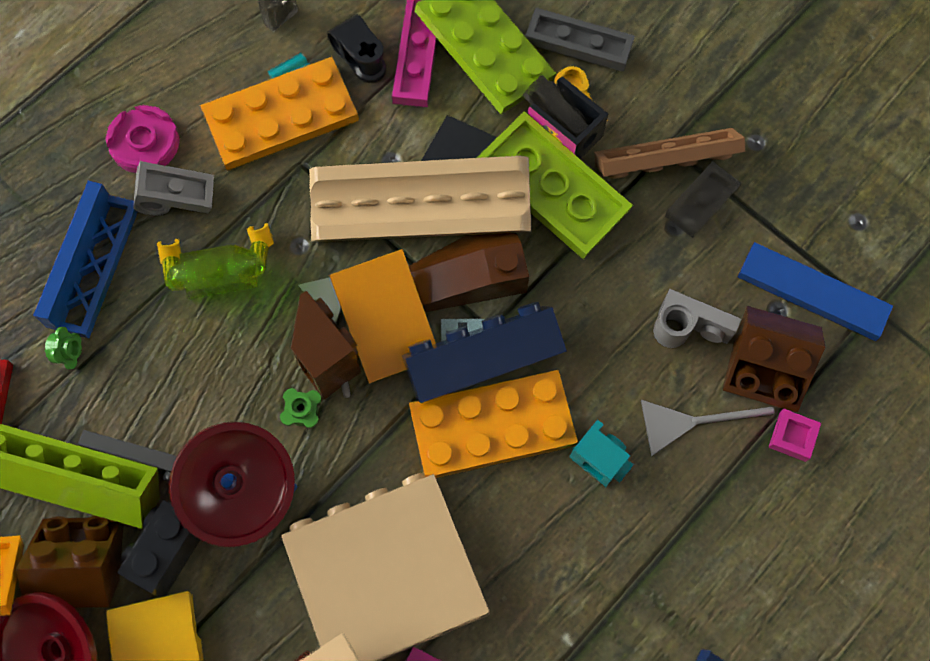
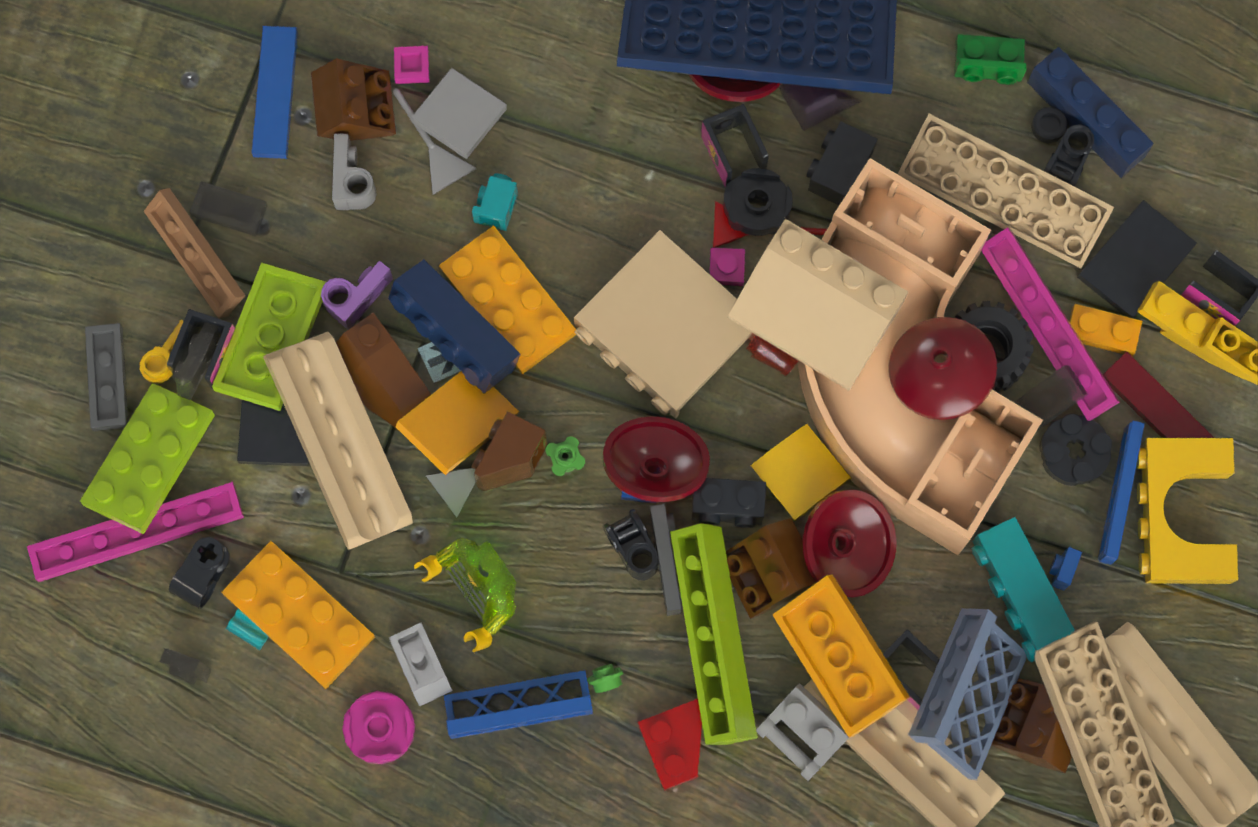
camera: 115 degrees left, 5 degrees up
none -> medium lavender plate [321,261,393,330]
none -> light grey tile [411,68,507,159]
none -> black piece [602,509,658,581]

